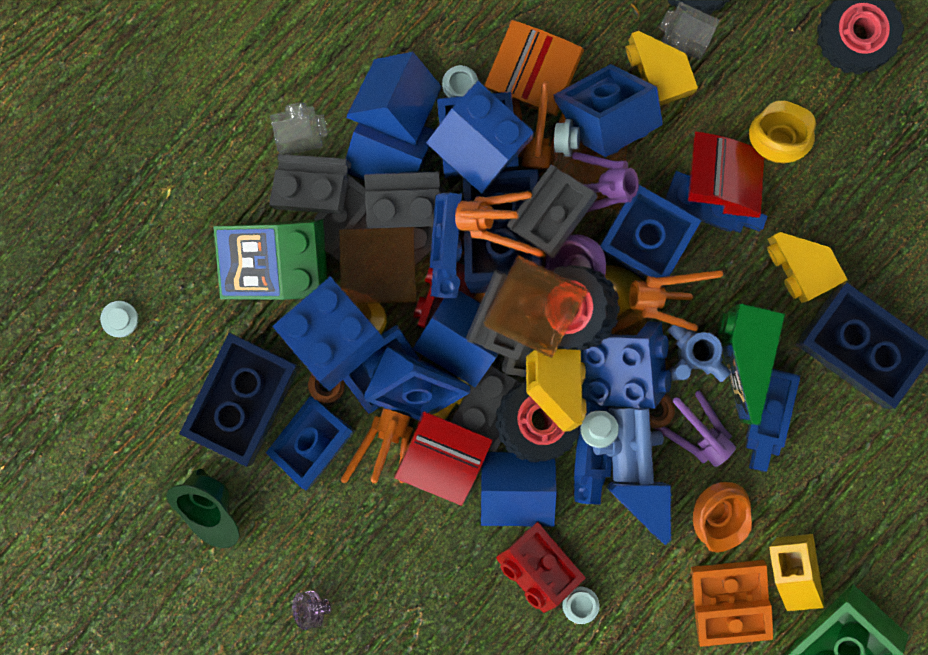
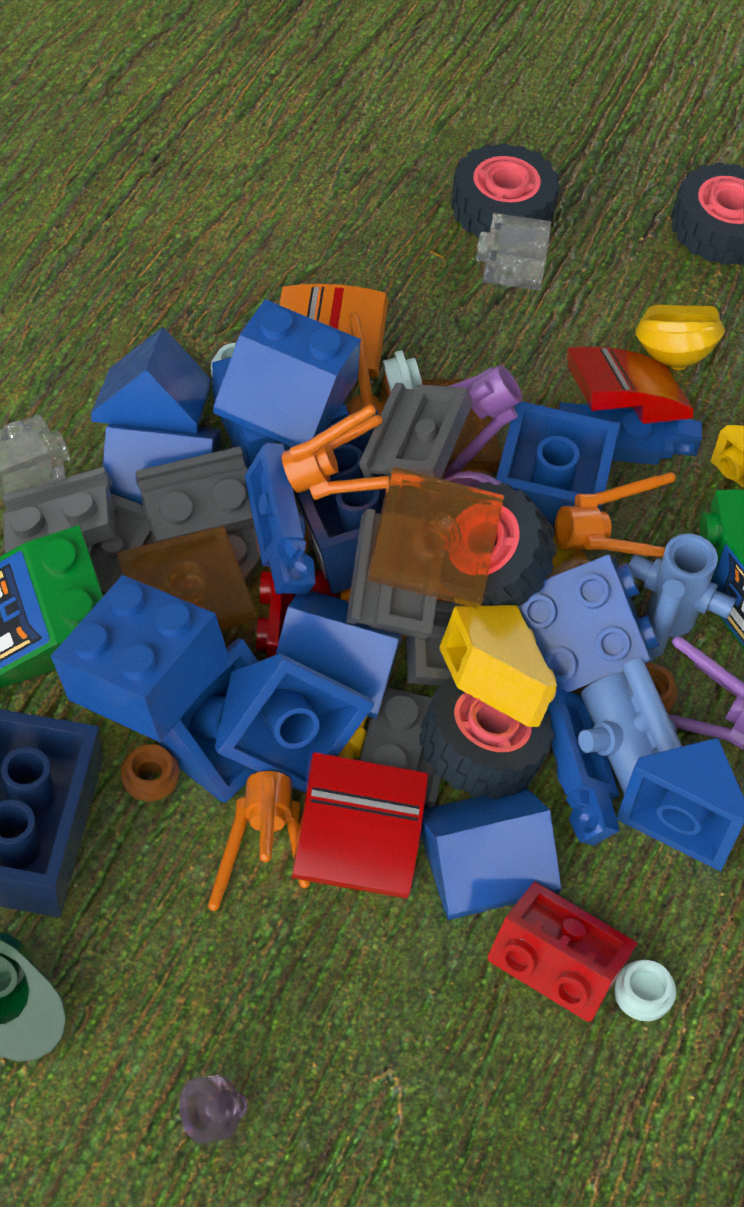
camera: 25 degrees left, 30 degrees down
blue slope [266,396,356,491] -> none
blue slope [554,64,663,157] -> none
light aqua plate [581,411,619,448] -> none
yellow slope [625,31,698,106] -> none

